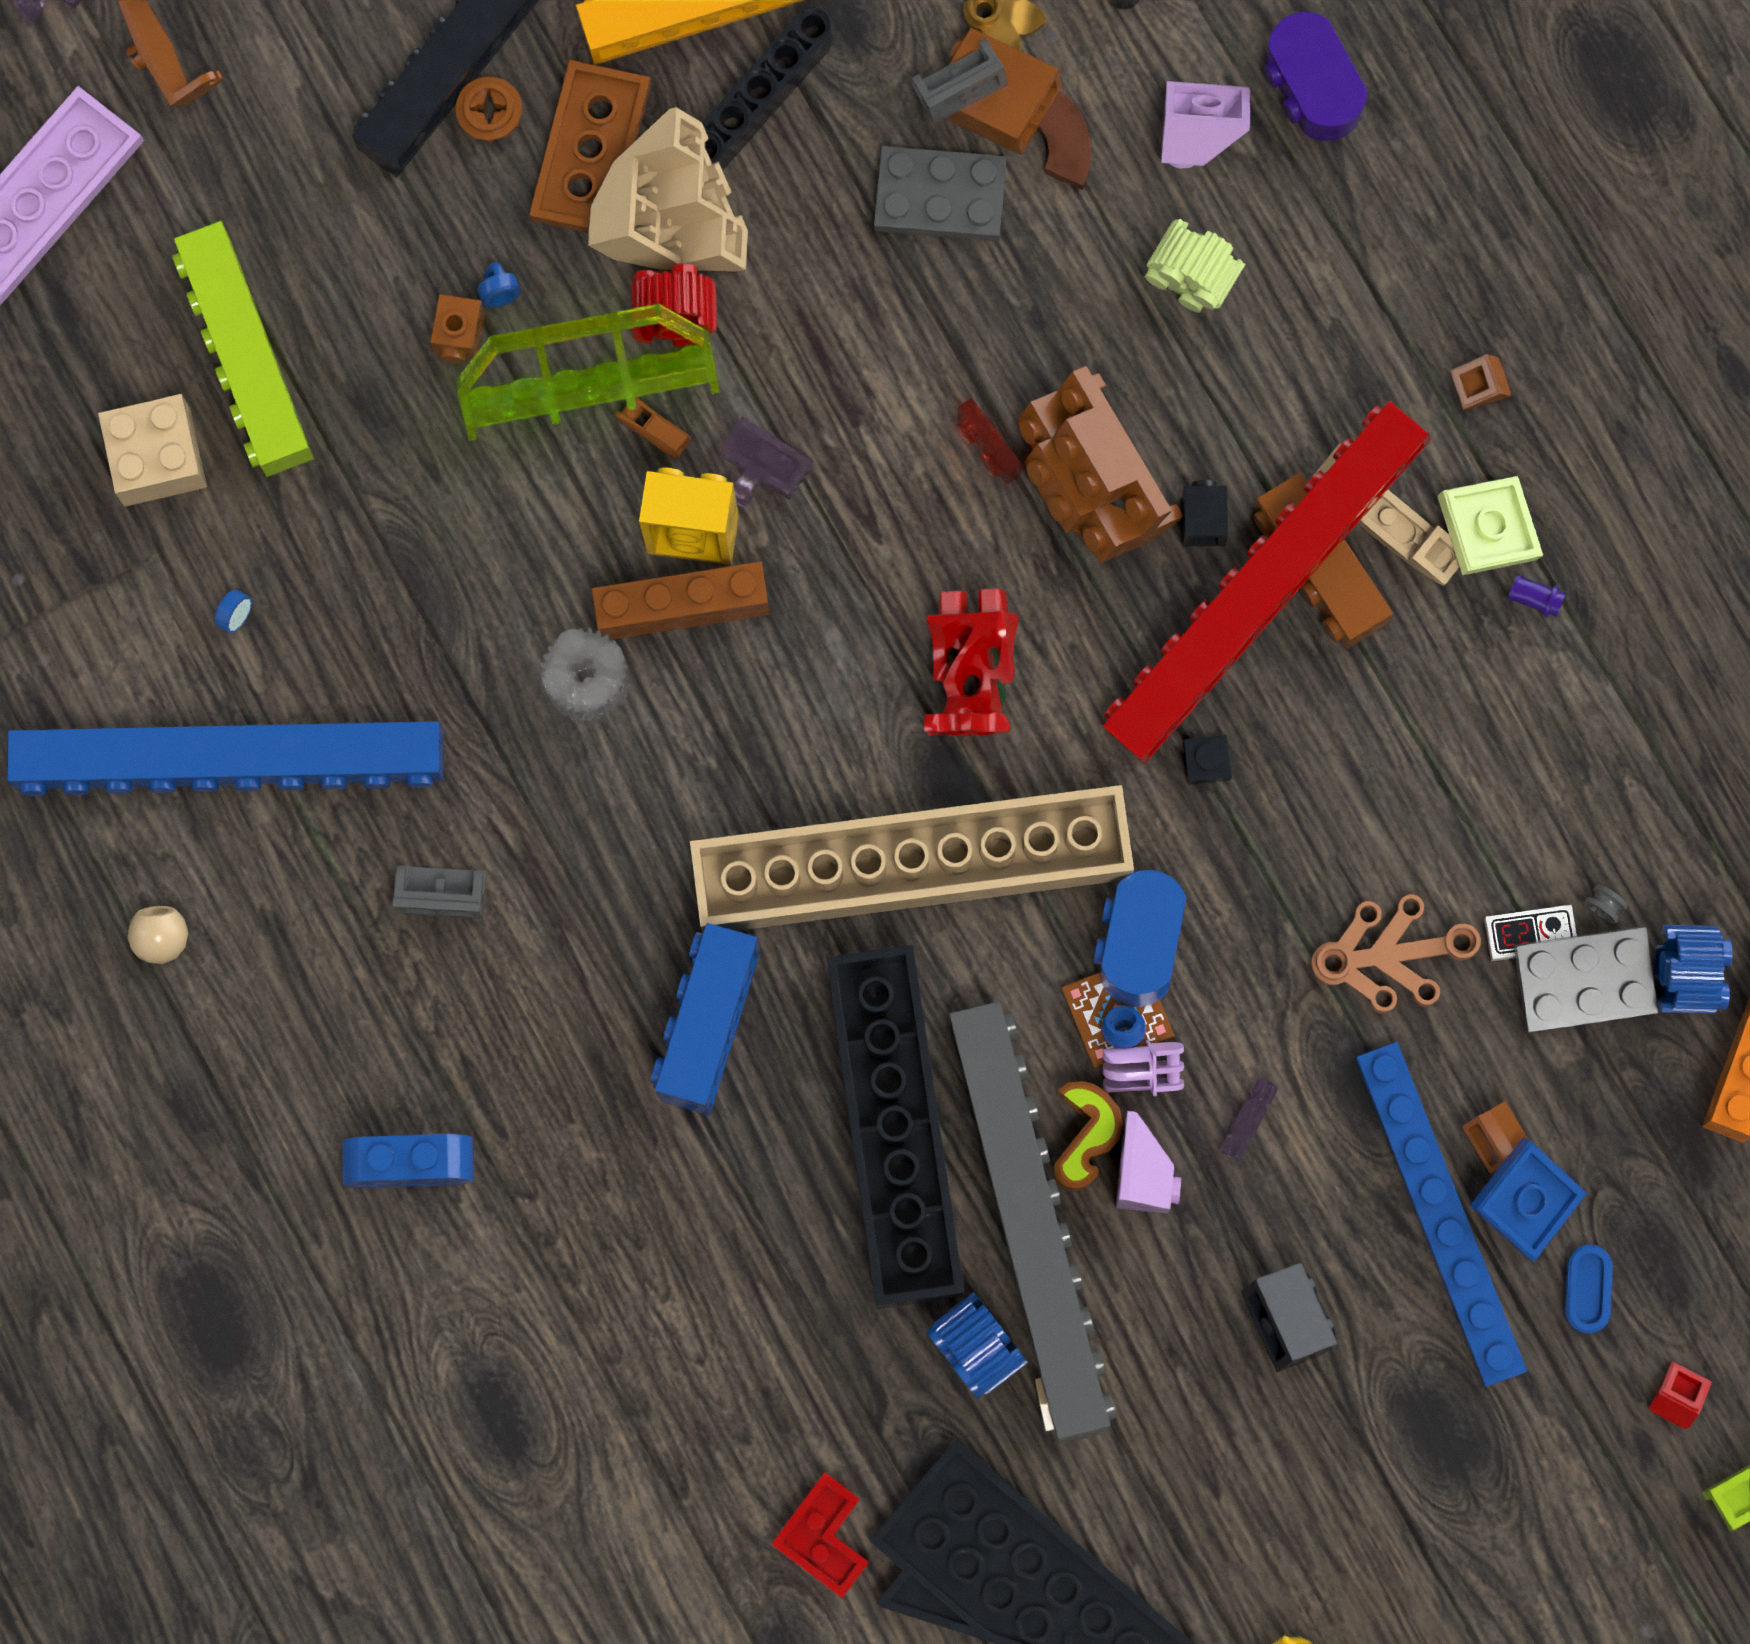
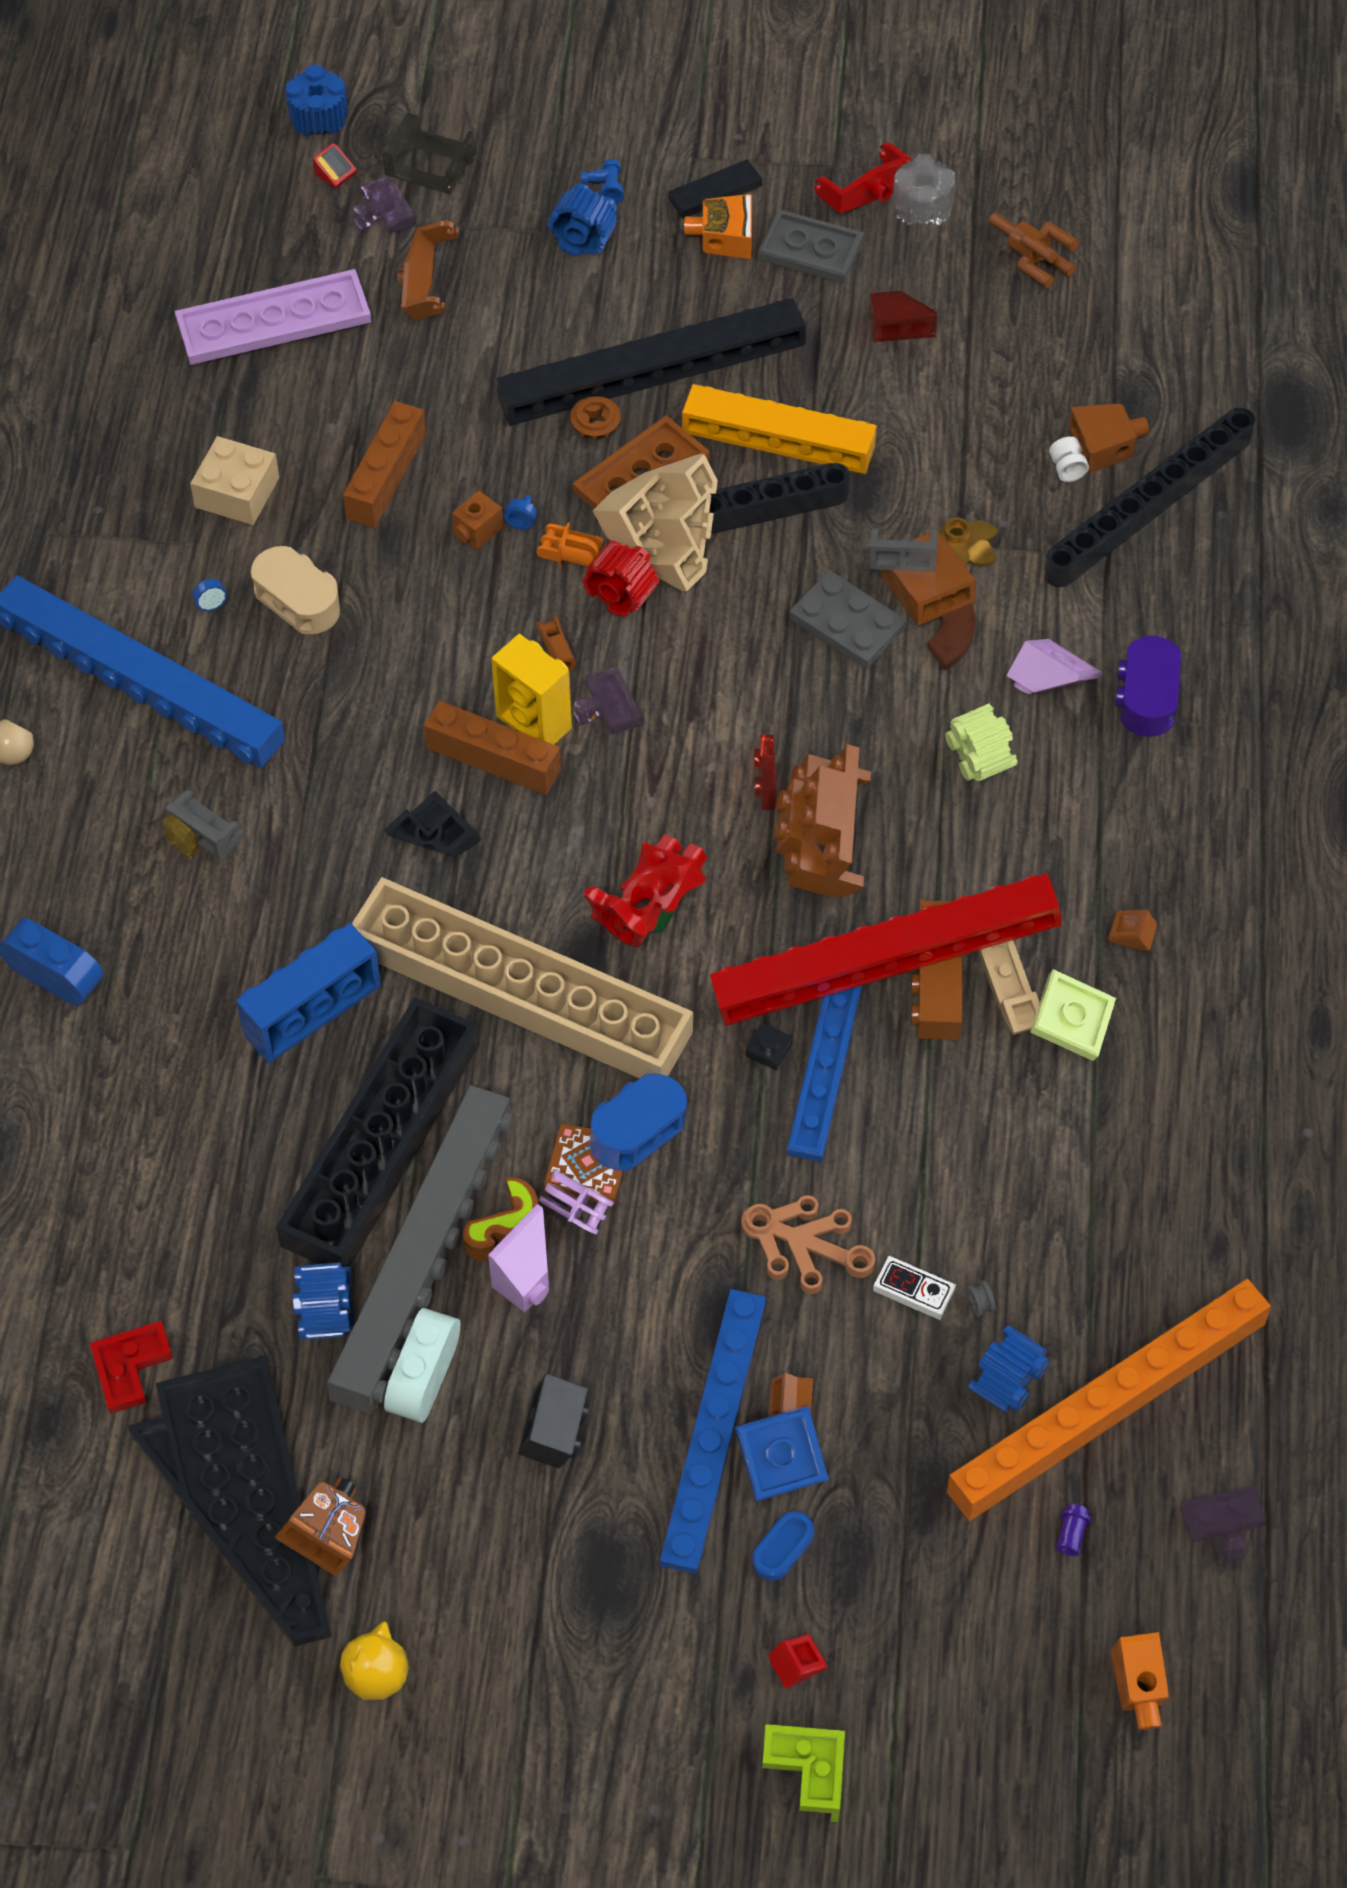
camera: 30 degrees right, 20 degrees down
lime brick [172,221,314,477] -> none
clear neon green plate [456,304,720,441] -> none
clear brick [541,628,630,723] -> none
blue plate [1102,1006,1146,1048] -> none
black brick [1182,480,1228,547] -> none
clear purple axle [1220,1078,1278,1161] -> none
dark purple pin [1508,574,1566,618] -> none
plate [1514,926,1658,1032] -> none
none -> clear yellow tile [162,814,198,859]
none -> tan brick [251,546,340,634]
none -> dark orange torso [274,1478,366,1576]
none -> dark orange brick [343,401,426,528]
none -> black slope [384,791,482,857]
none -> light aqua brick [384,1308,461,1423]
none -> orange arm [536,522,604,567]
none -> blue tile [787,985,863,1162]

